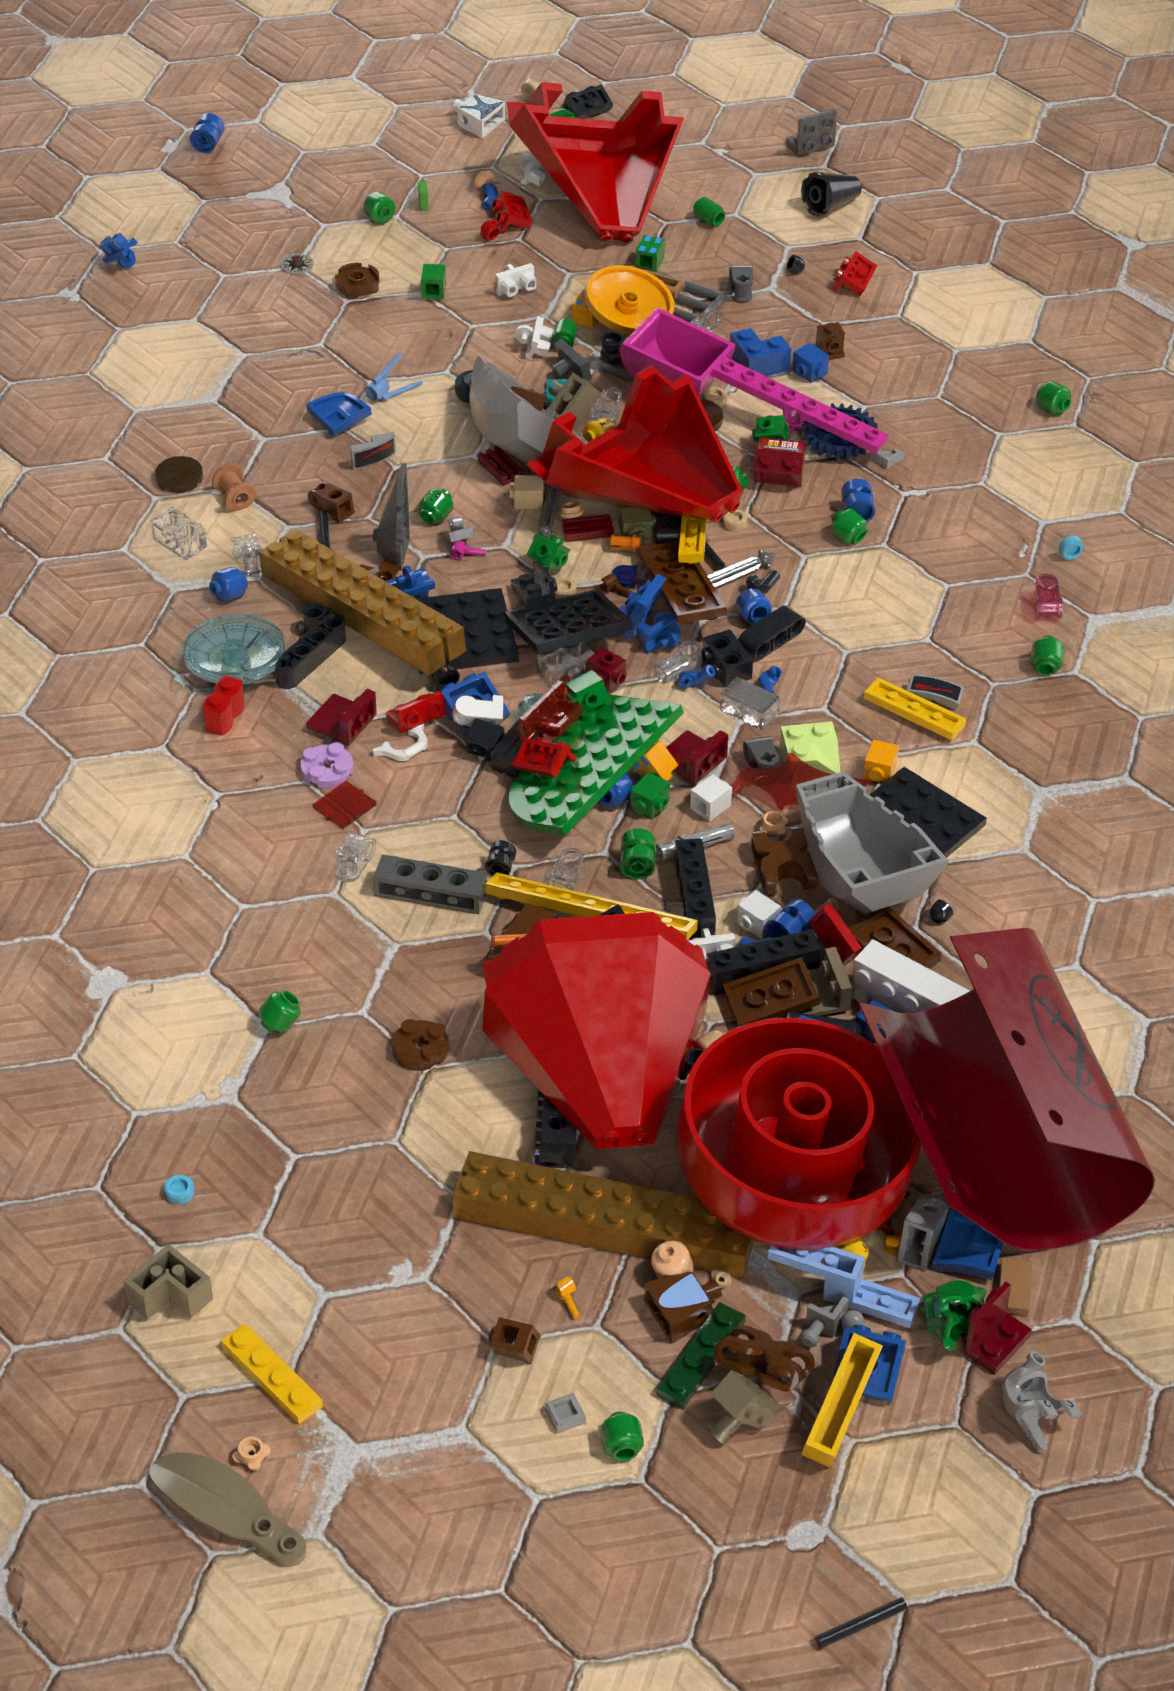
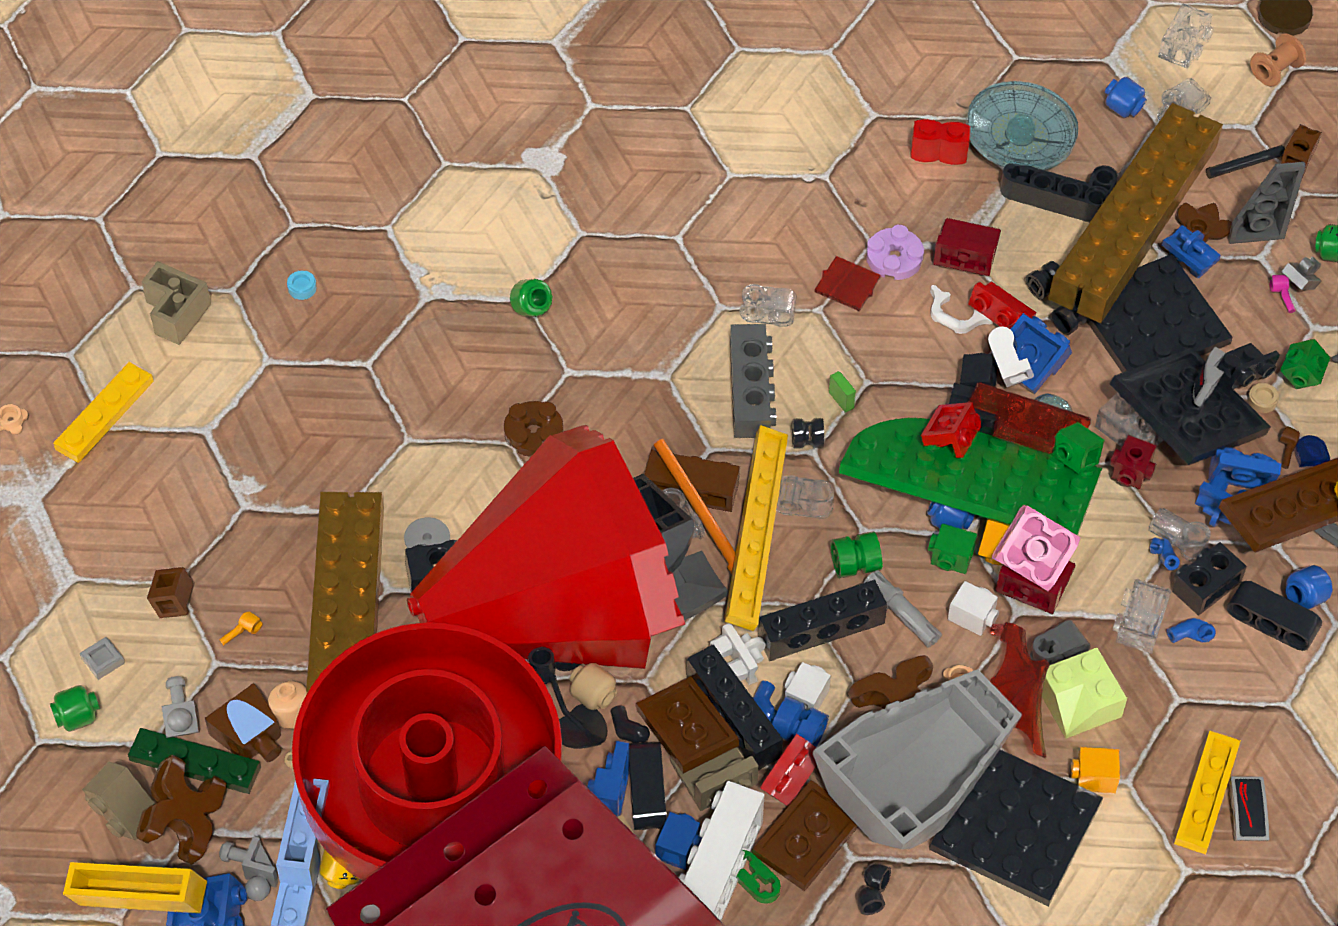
camera: 75 degrees right, 10 degrees up
none -> light grey piece [162,676,199,738]
none -> light grey piece [404,517,450,548]
none -> bright green tile [829,371,856,413]
none -> black hinge [857,887,885,915]
none -> bright pink piece [992,505,1081,591]
none -> black wheel [1026,261,1060,299]
none -> light grey slope [1193,347,1225,407]

